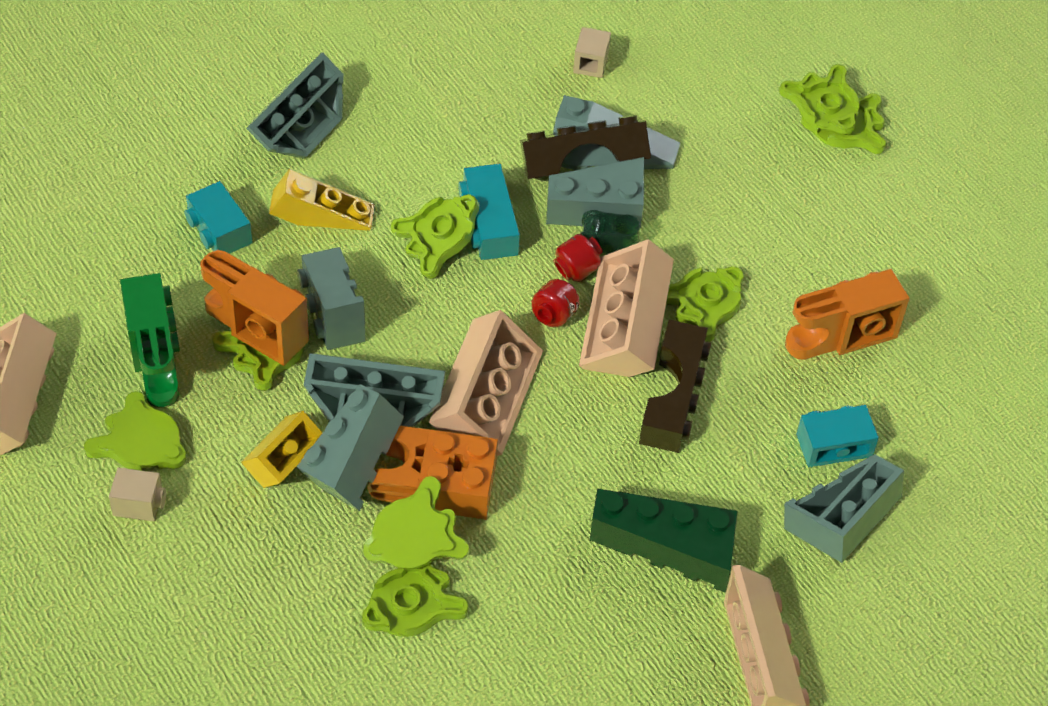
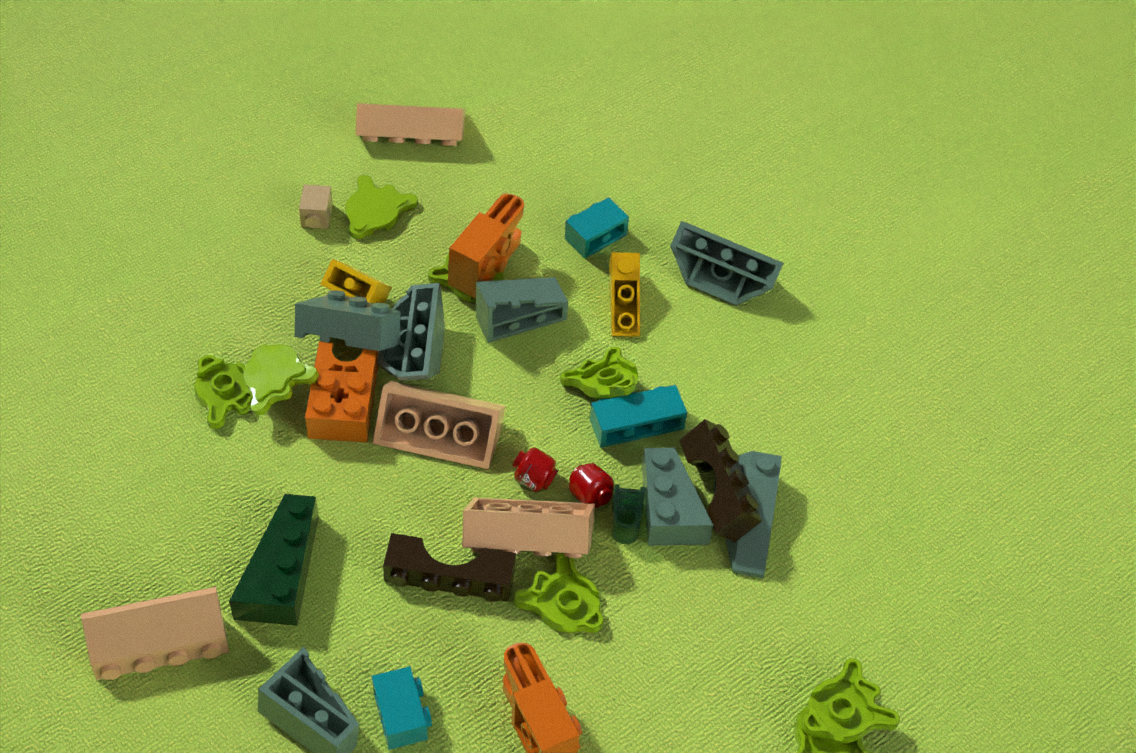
camera: 85 degrees right, 0 degrees up
green brick [120,273,180,407] -> none
tan brick [573,27,611,78] -> none

